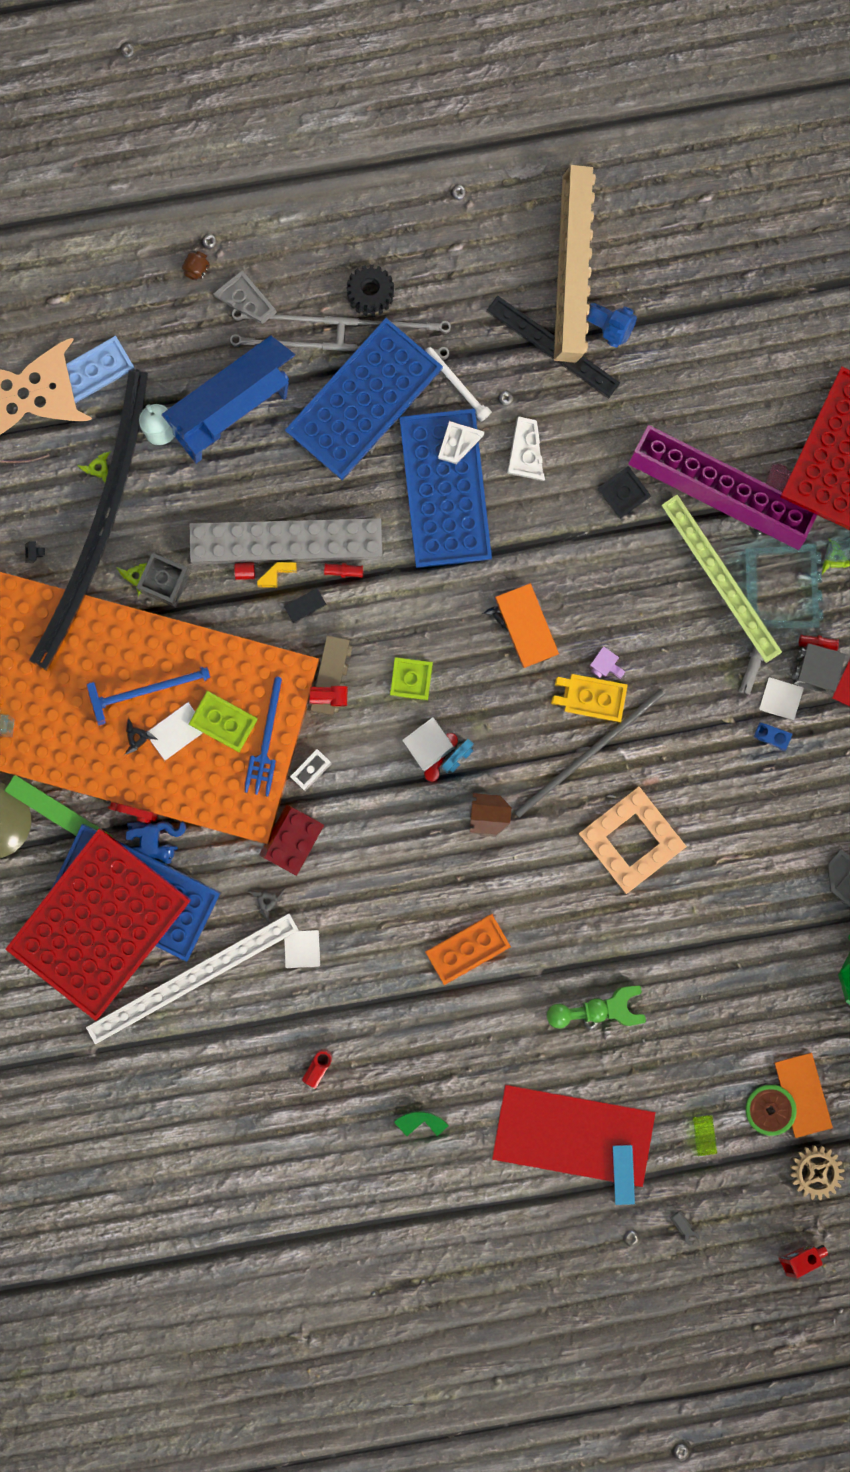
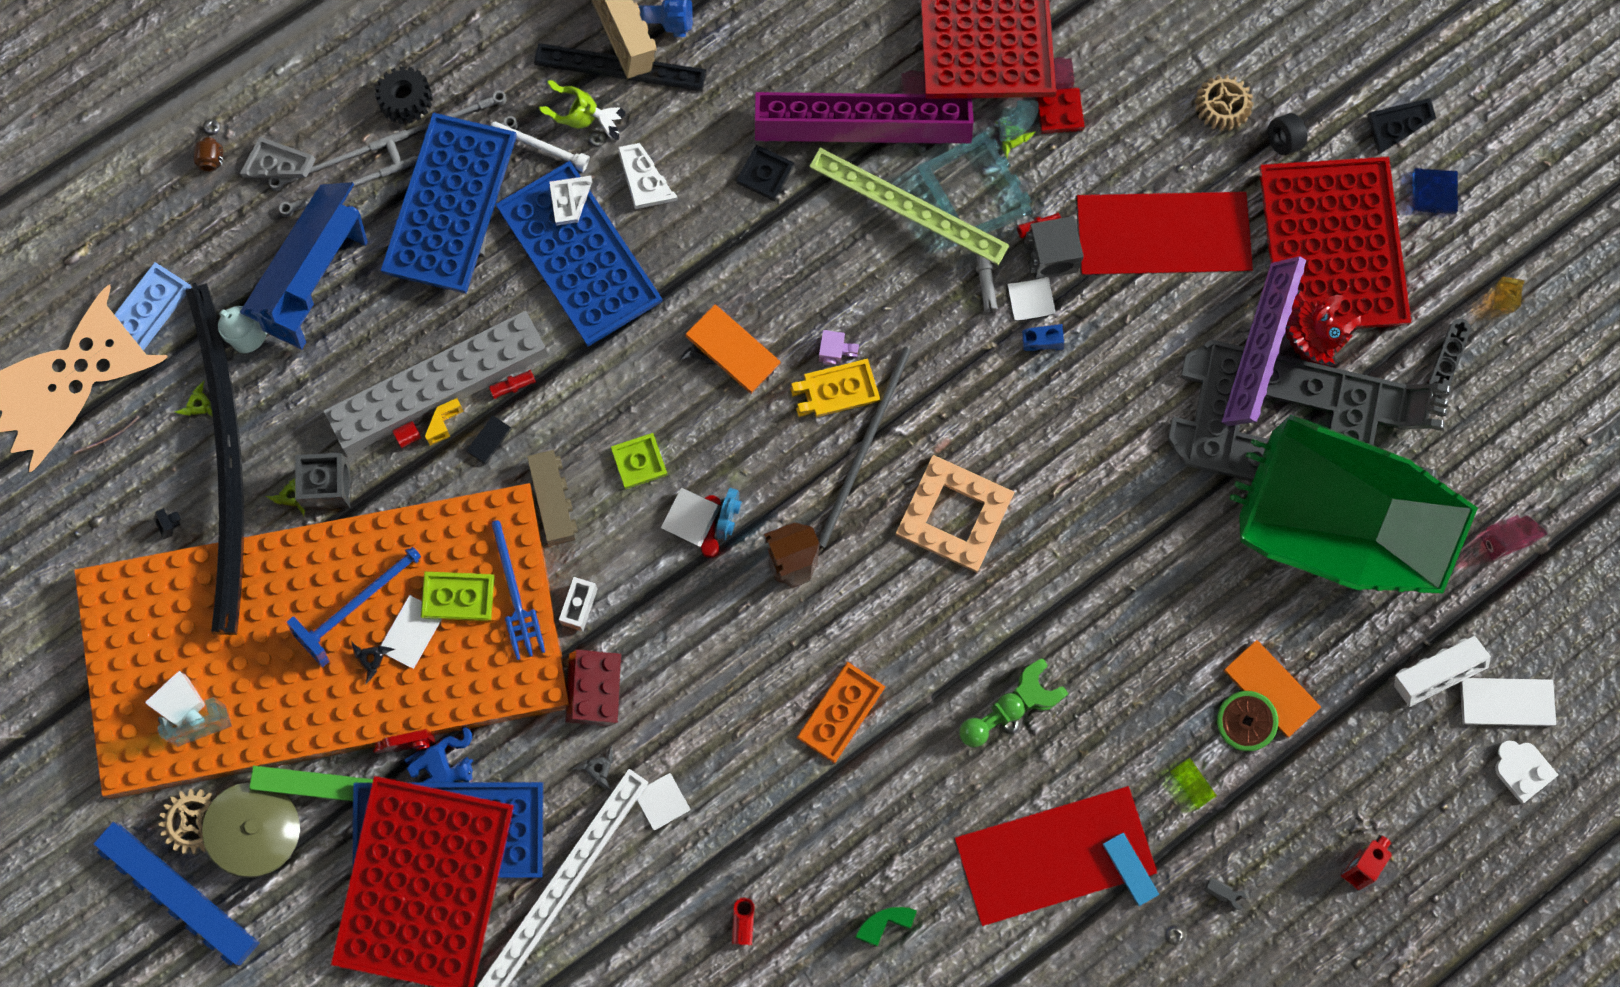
camera: 30 degrees left, 10 degrees down
red piece [309,686,348,707] -> none
tan gear [790,1145,845,1200] -> none
none -> lime hair [539,80,626,140]

